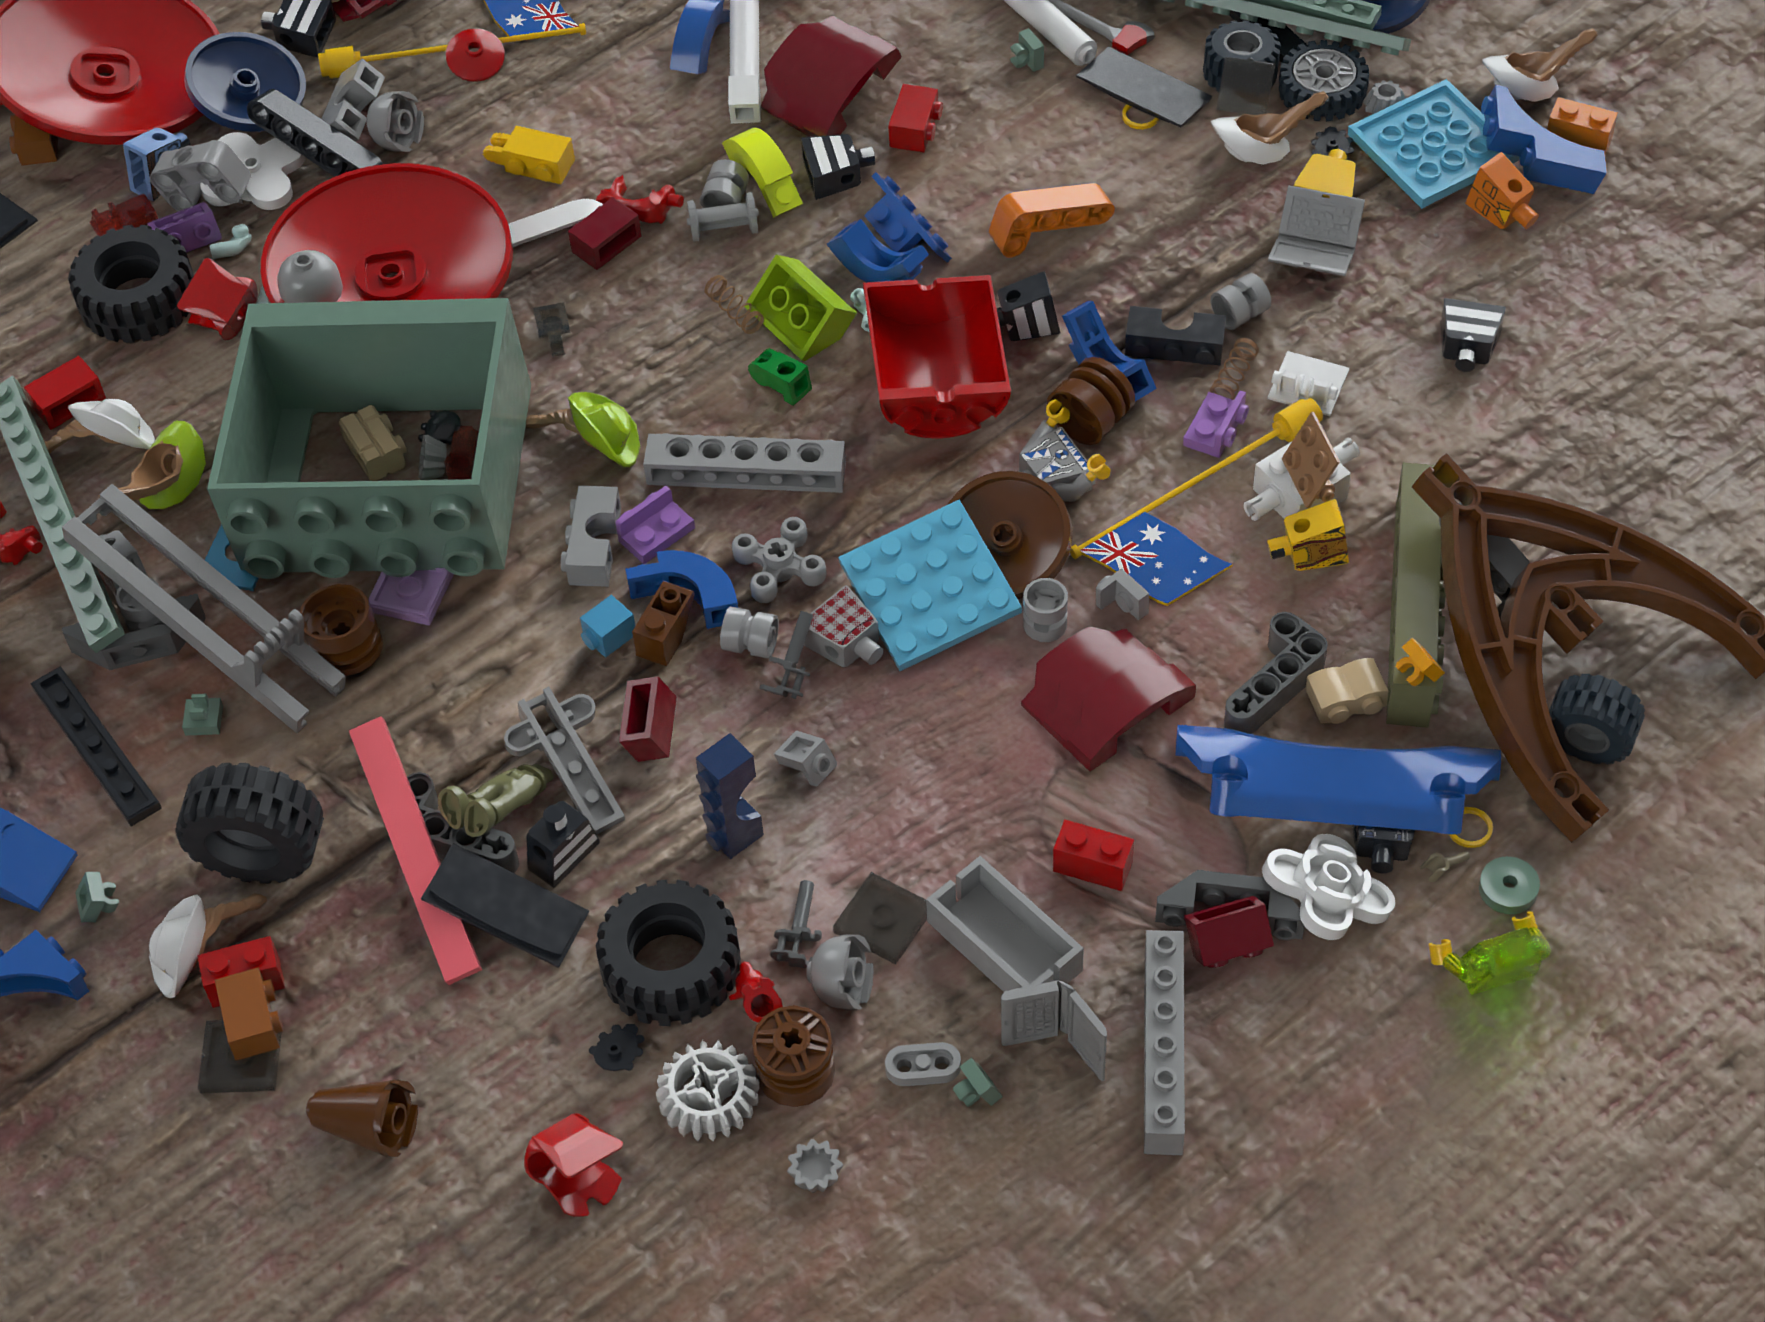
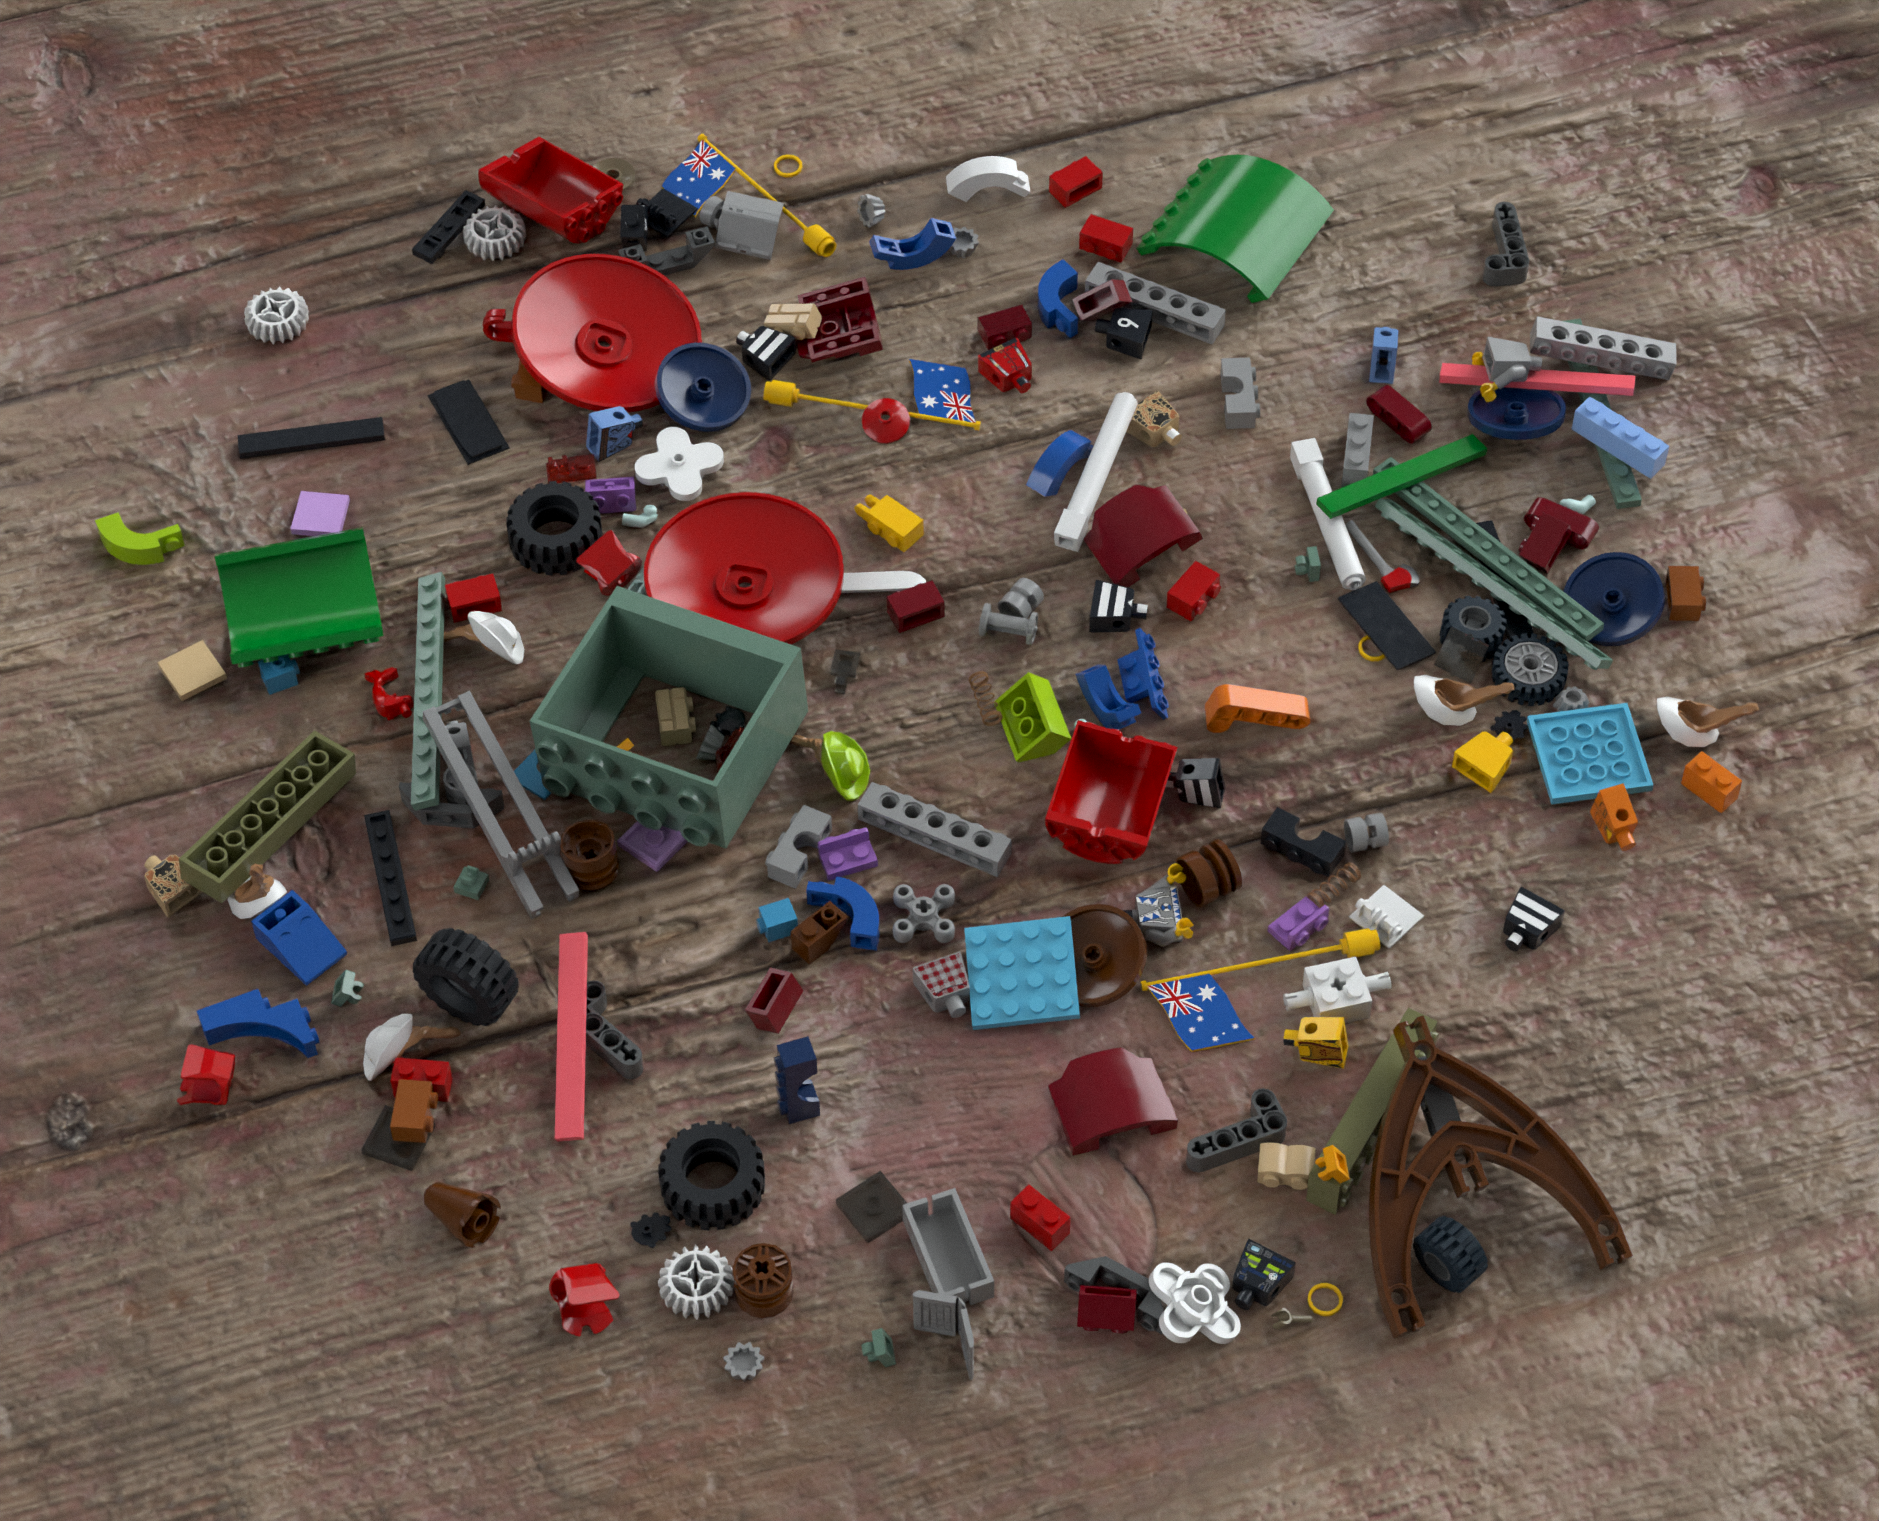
camera: 20 degrees right, 0 degrees up
hat [98,420,206,509] -> none
light grey beam [149,140,251,211] -> none
beam [247,89,383,177] -> none
light grey cylinder [277,250,343,303] -> none
light grey arch [321,58,385,142] -> none
light grey cylinder [366,91,424,152] -> none
black piece [421,843,589,968] -> none
olive piece [438,763,553,837] -> none
light grey piece [504,687,625,834] -> none
black torso [526,801,600,888] -> none
red animal [595,175,684,224] -> none
light grey wheel [720,606,779,659] -> none
neon yellow arch [722,127,803,218] -> none
red animal [728,961,783,1023] -> none
green leg [748,348,812,406] -> none
dark grey piece [759,611,813,699] -> none
dark grey piece [770,880,822,968] -> none
light grey bracket [774,730,837,787] -> none
light grey cylinder [807,935,874,1010] -> none
light grey plate [885,1042,961,1086] -> none
light grey wheel [1023,578,1068,642] -> none
blue arch [1062,301,1157,401] -> none
light grey bracket [1096,568,1149,621] -> none
light grey brick [1144,930,1185,1155] -> none
blue panel [1175,725,1501,834] -> none
light grey piece [1268,185,1365,276] -> none
medium nougat hinge [1281,412,1340,508] -> none
clear neon green torso [1429,911,1551,996] -> none
sand green piece [1479,856,1540,914] -> none
blue arch [1481,84,1607,194] -> none

